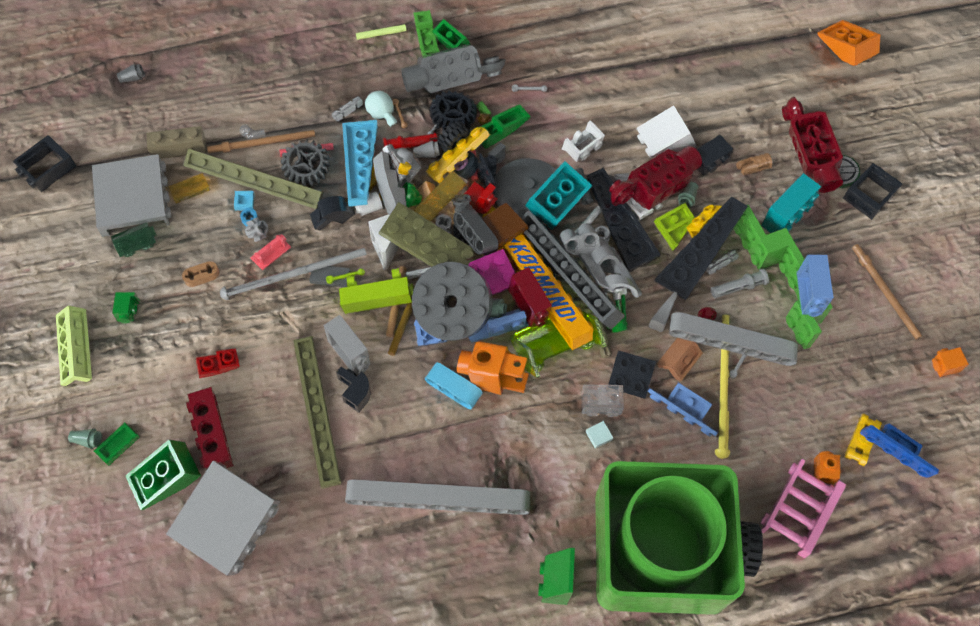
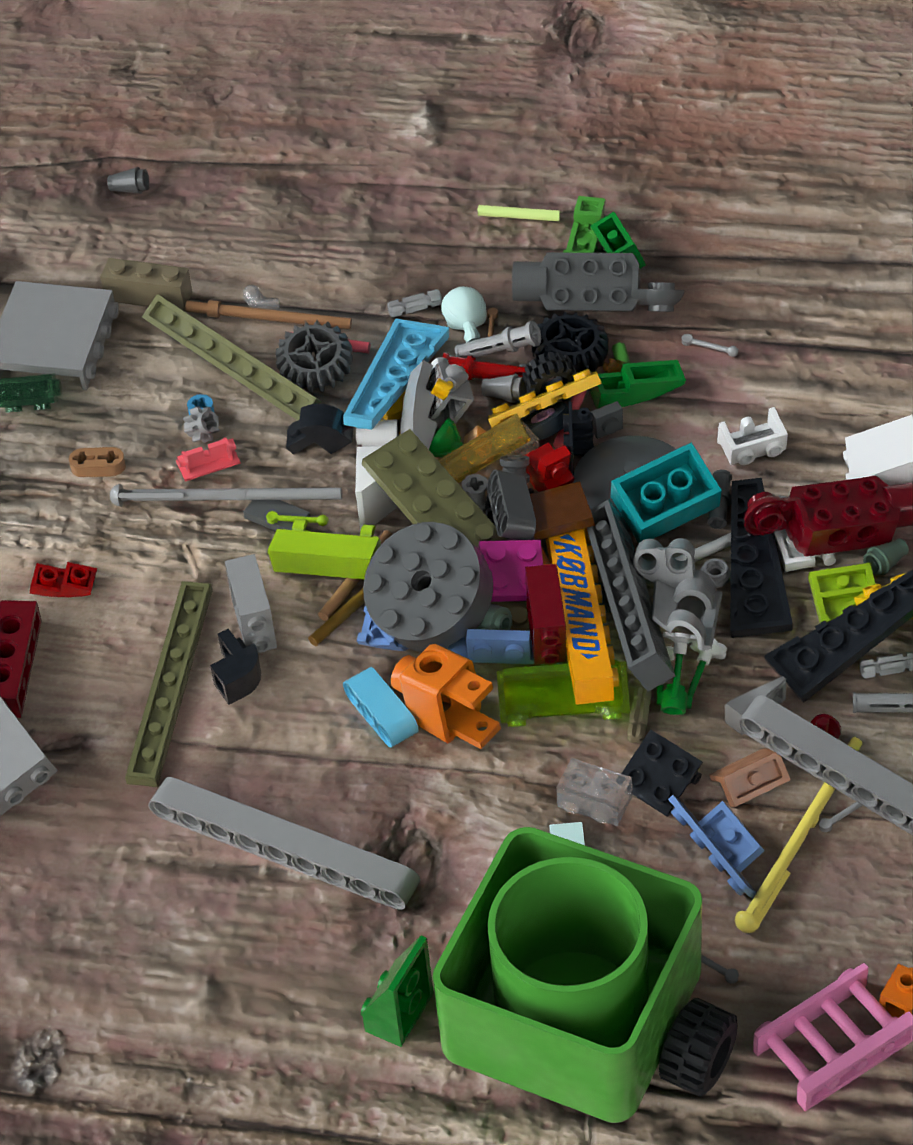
camera: 30 degrees right, 15 degrees down
clear yellow tile [168,173,210,204] -> none
medium azure plate [234,191,255,211] -> none
none -> light grey pin [455,321,541,358]

